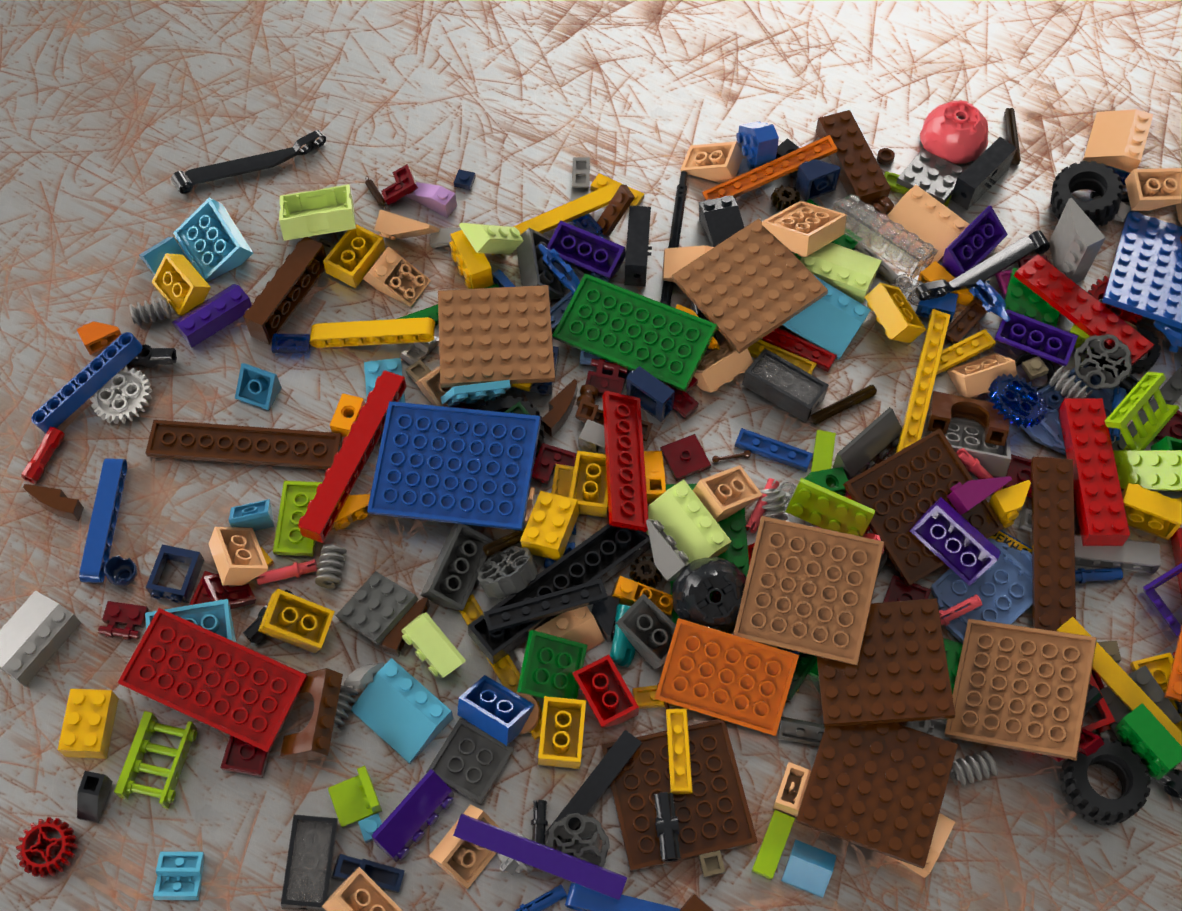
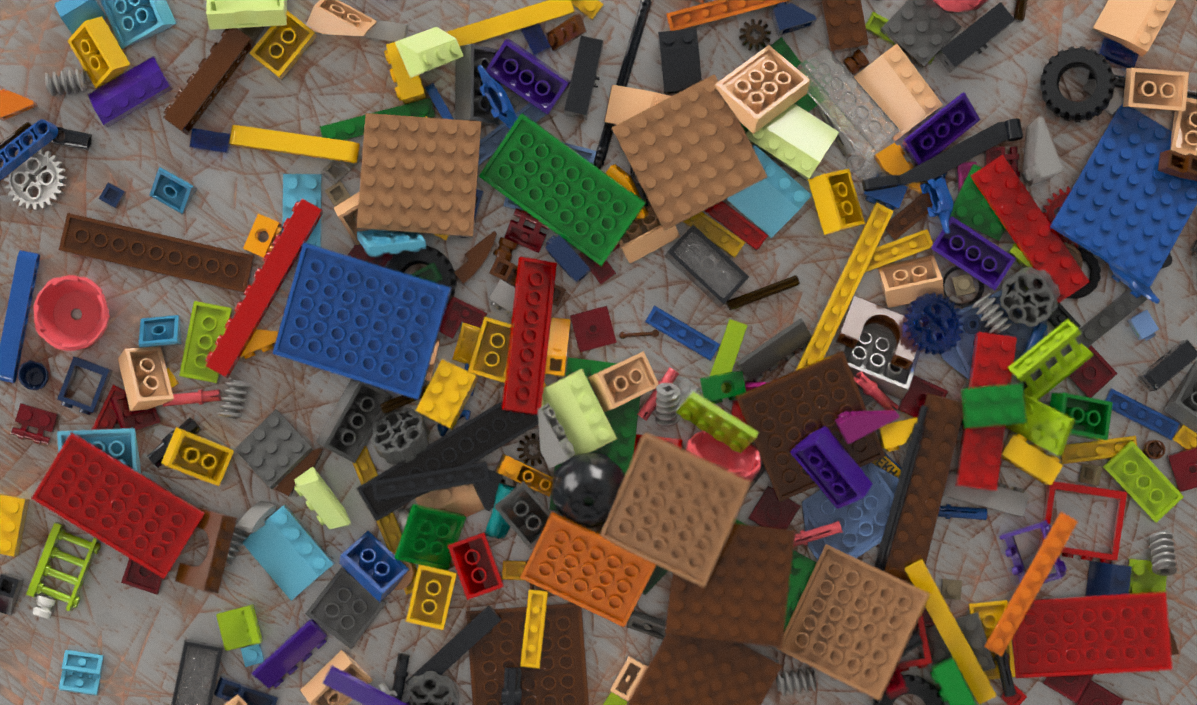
camera: 10 degrees right, 25 degrees up
light nougat slope [363,246,431,307] -> none
none -> white wheel [32,594,56,619]
none -> coral piece [33,275,110,351]
none -> dark blue plate [99,182,126,209]
none -> black axle [874,405,929,572]
none -> green brick [961,384,1026,429]

